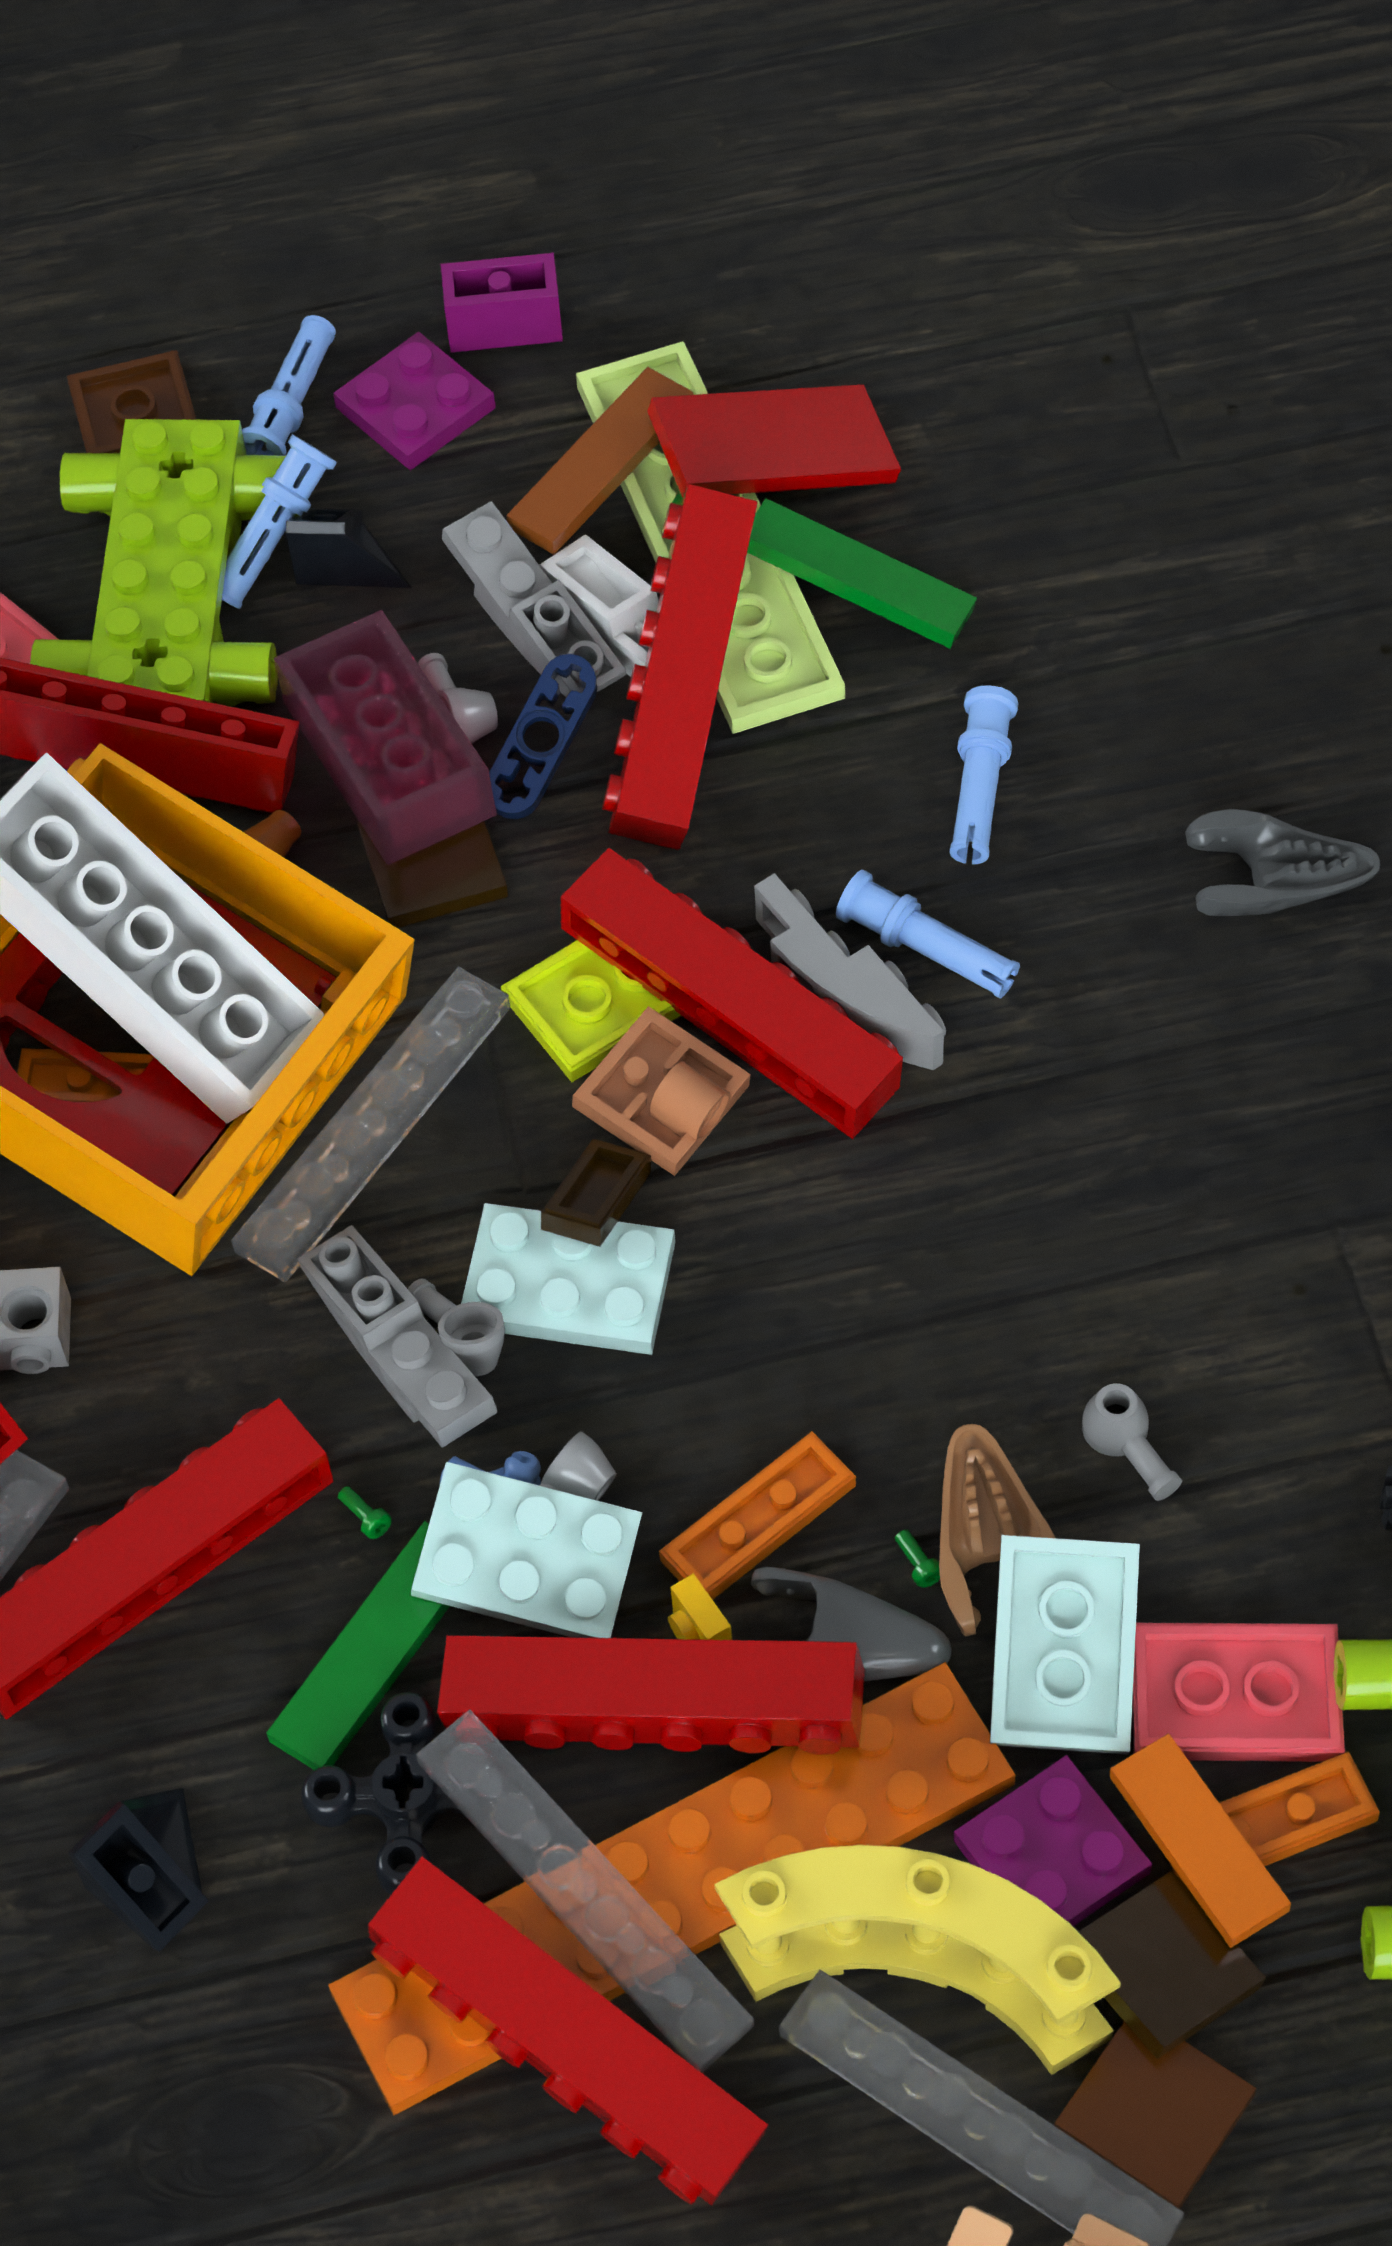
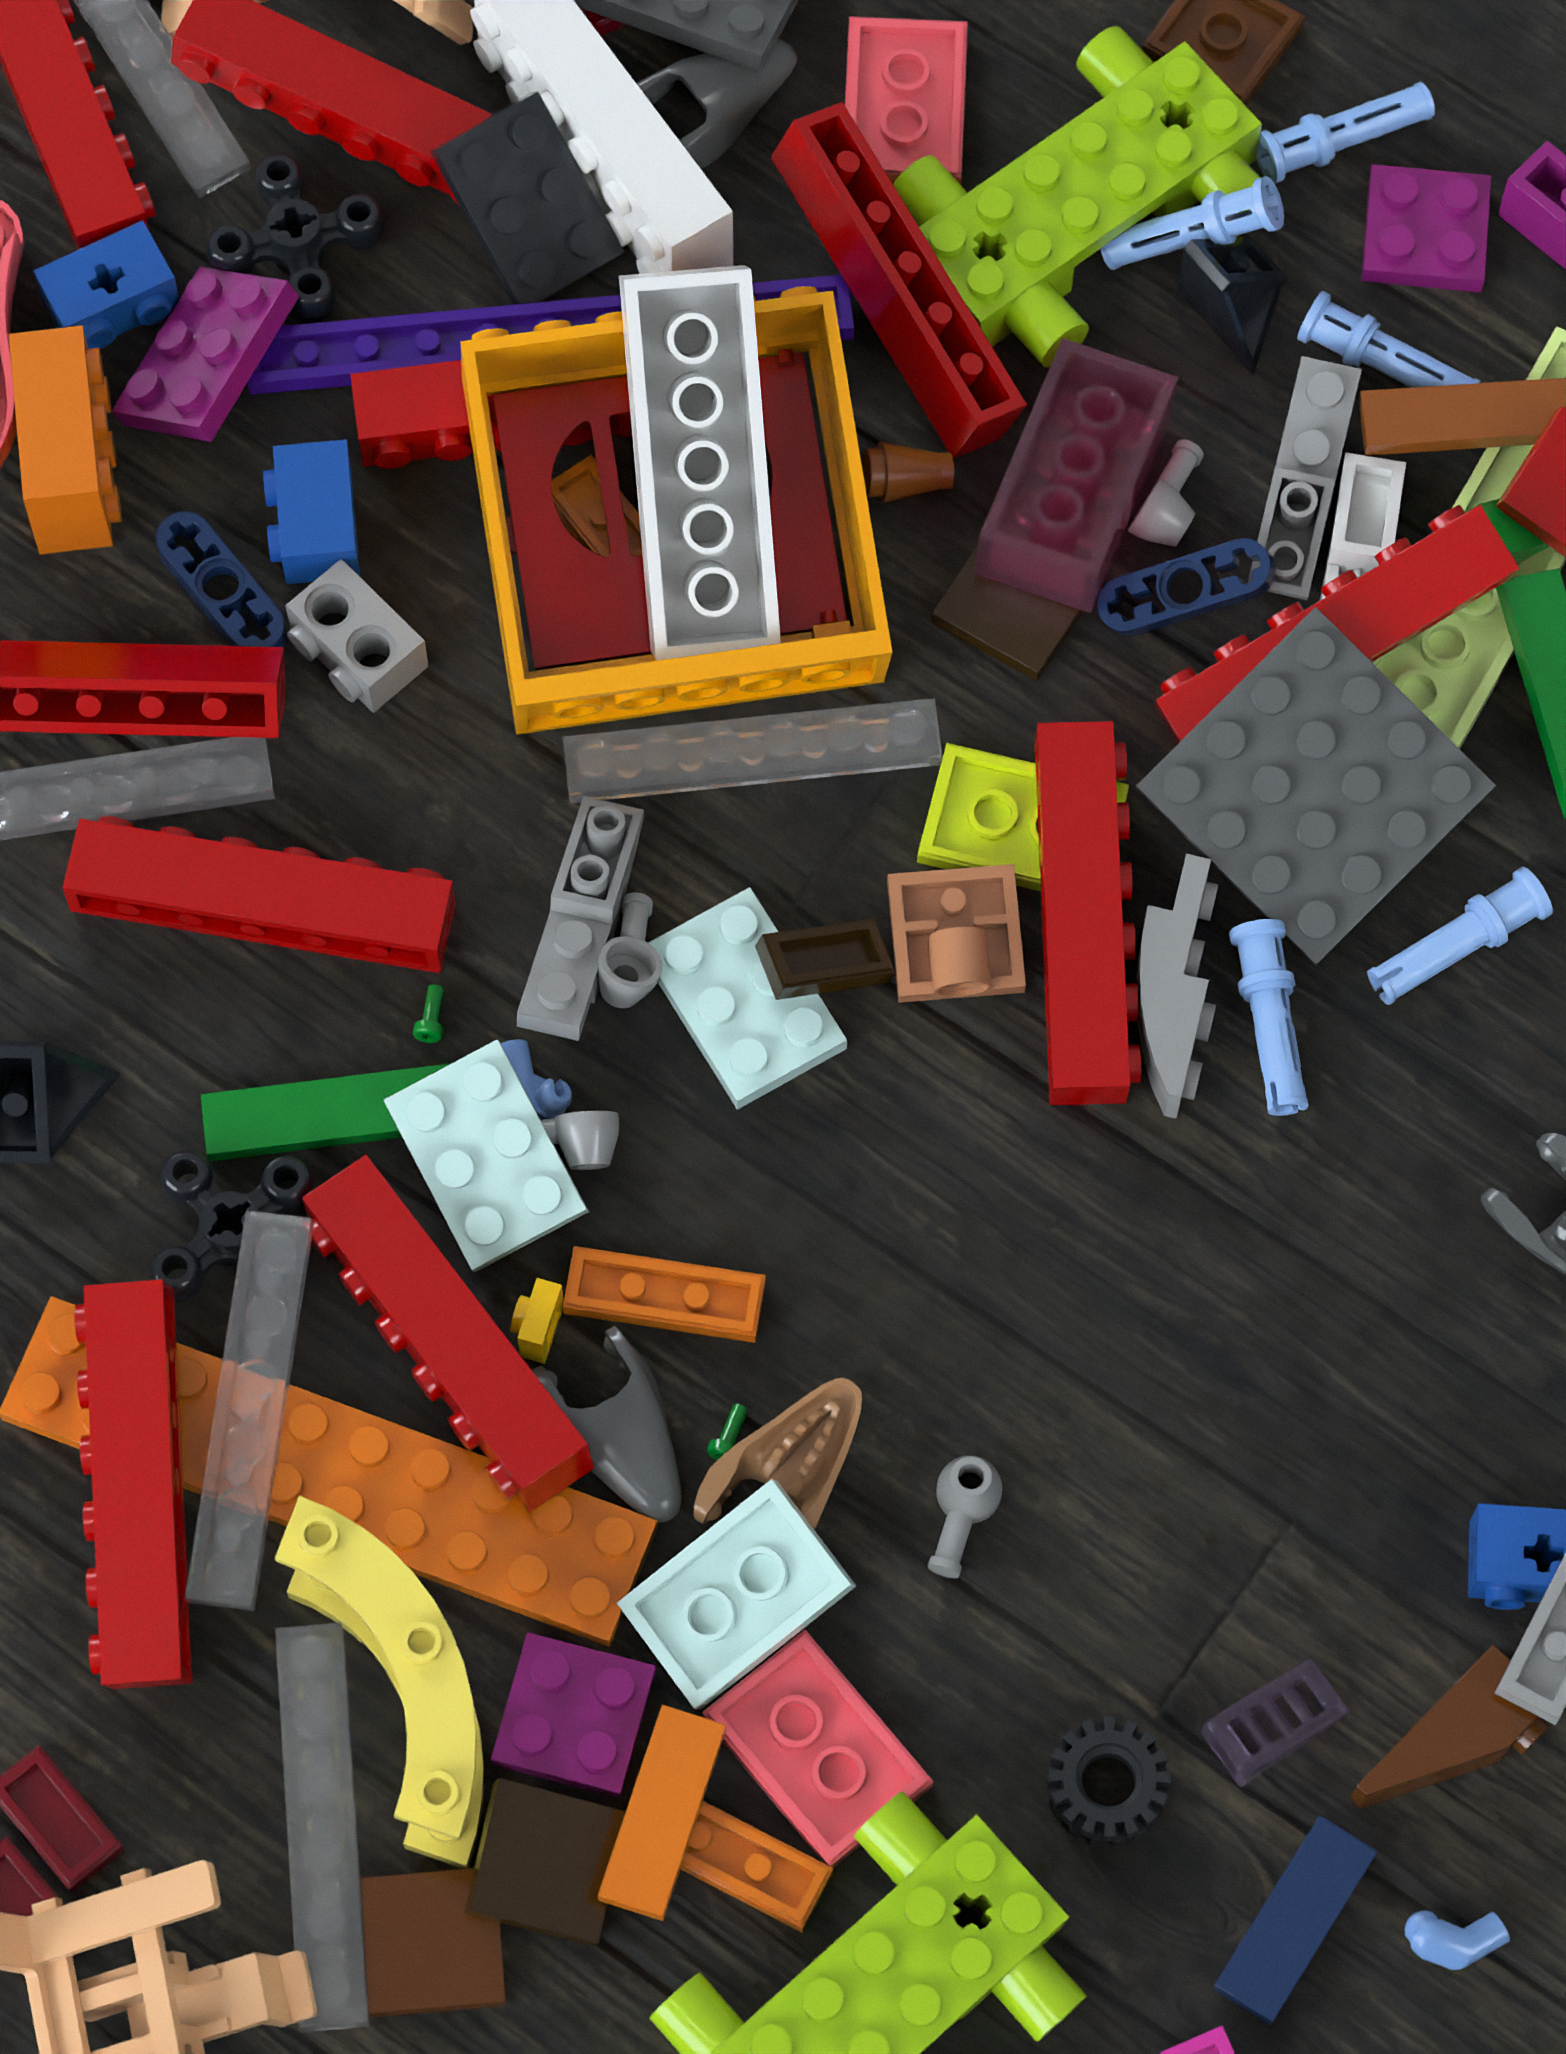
camera: 45 degrees right, 10 degrees up
none -> dark grey plate [1136,607,1496,966]
none -> light blue pin [1297,291,1480,388]

